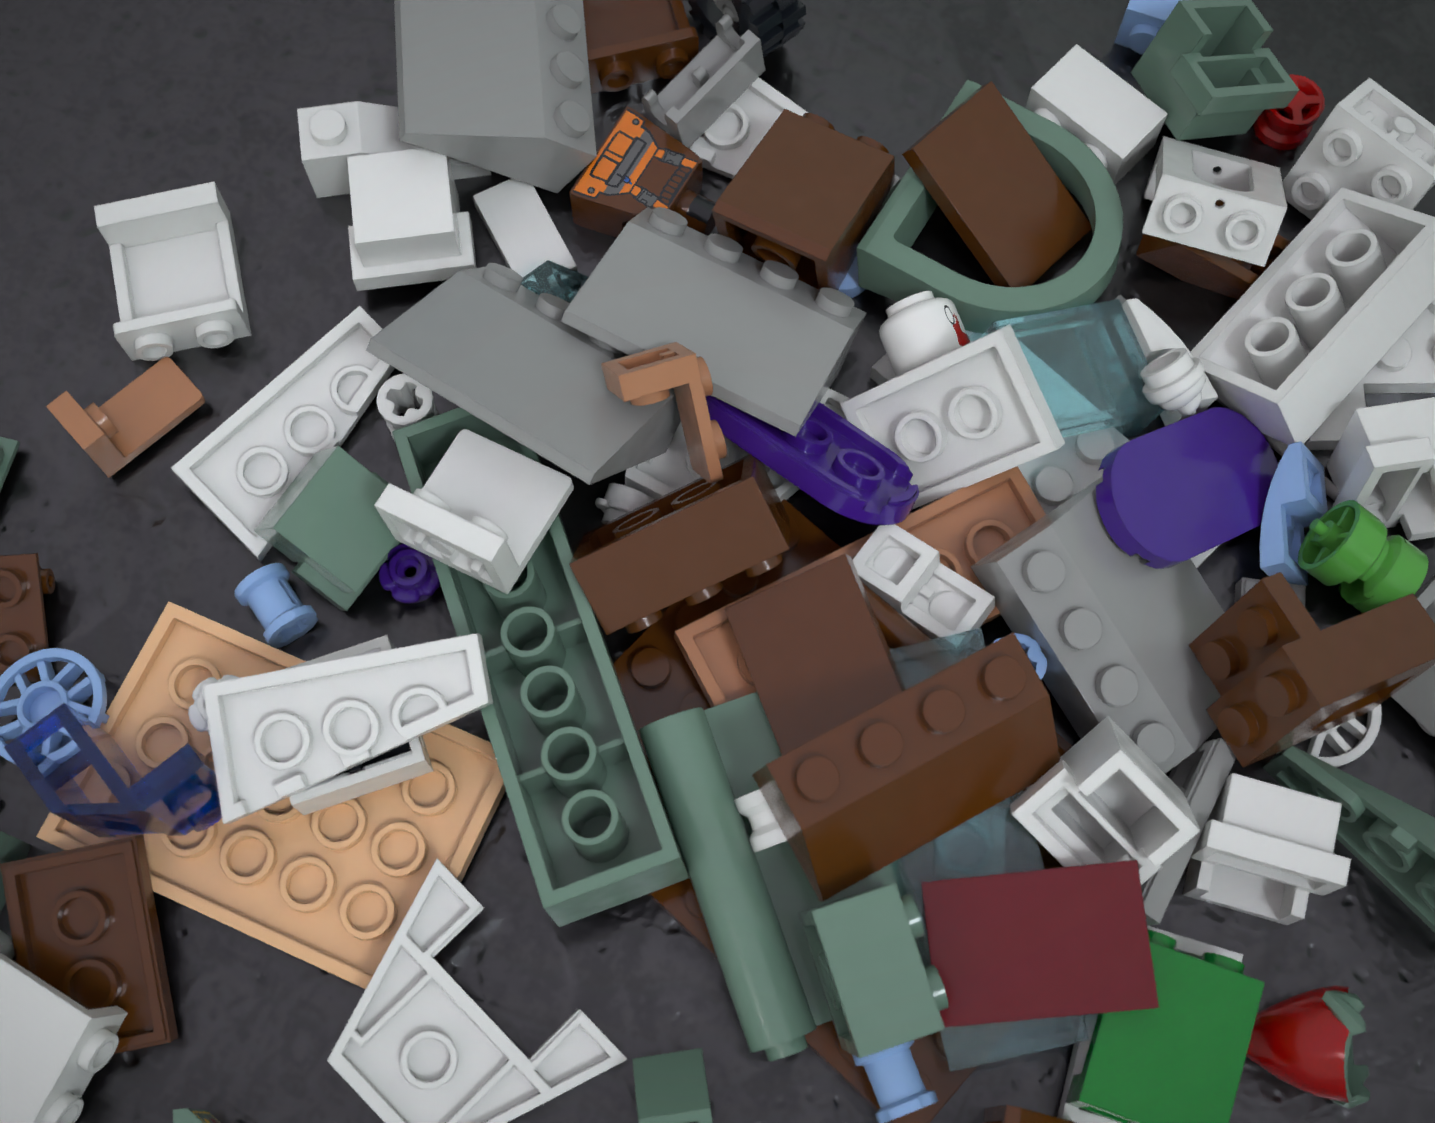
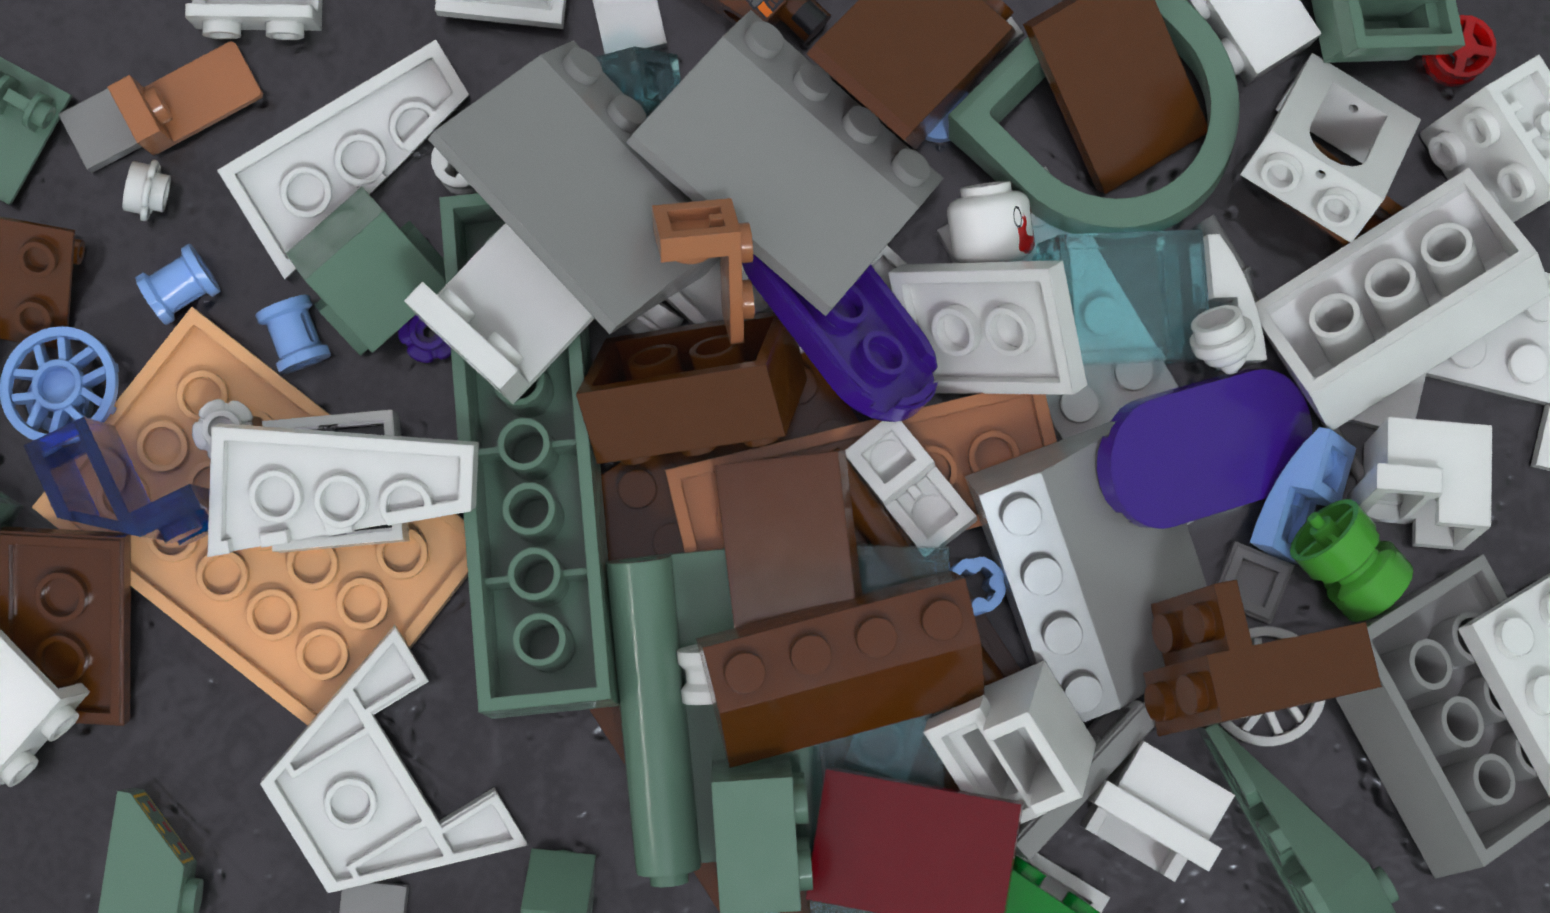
camera: 15 degrees right, 15 degrees up
none -> light grey tile [58,88,142,173]
none -> white plate [122,159,171,221]
none -> light blue bush [135,244,221,325]

